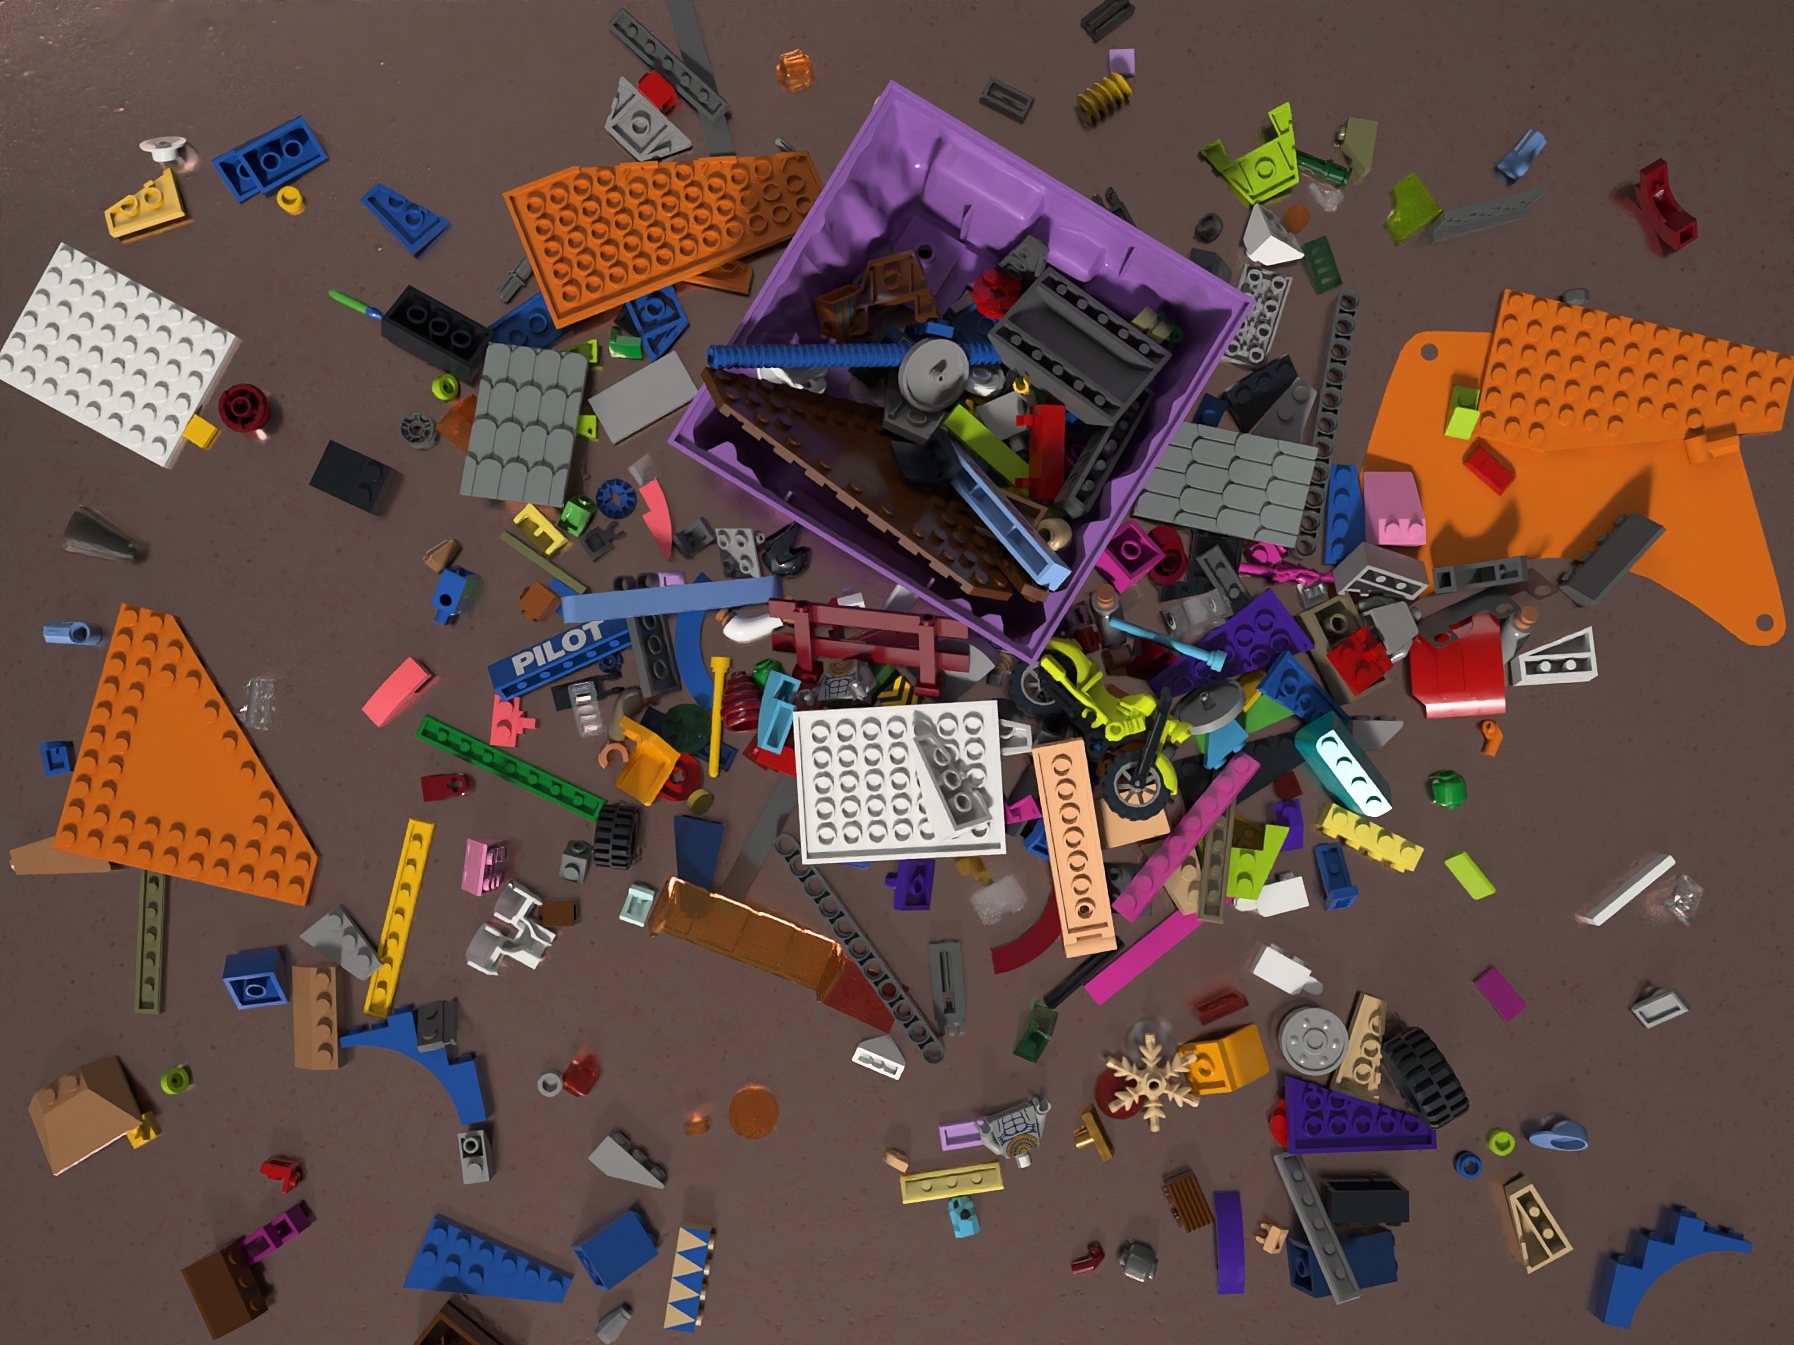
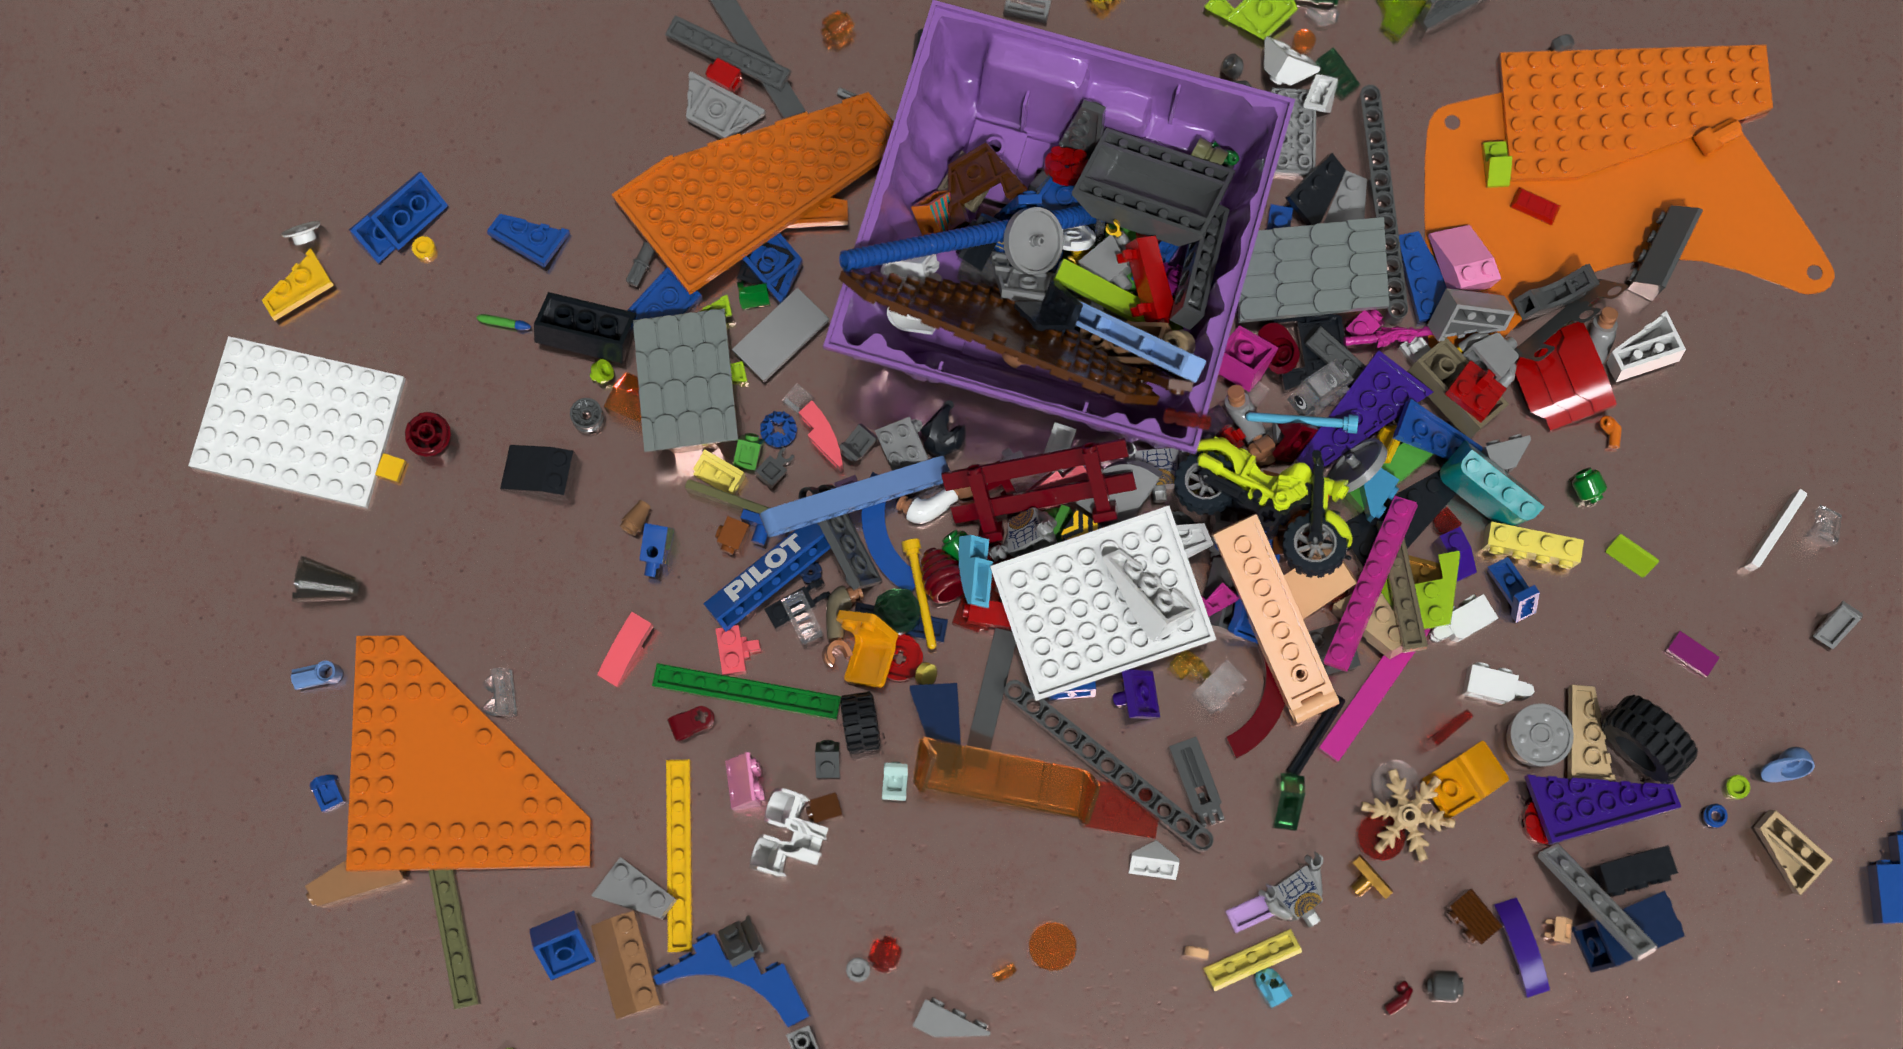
camera: 15 degrees left, 10 degrees down
none -> clear red axle [1163,408,1212,430]
none -> white slope [1303,74,1338,113]

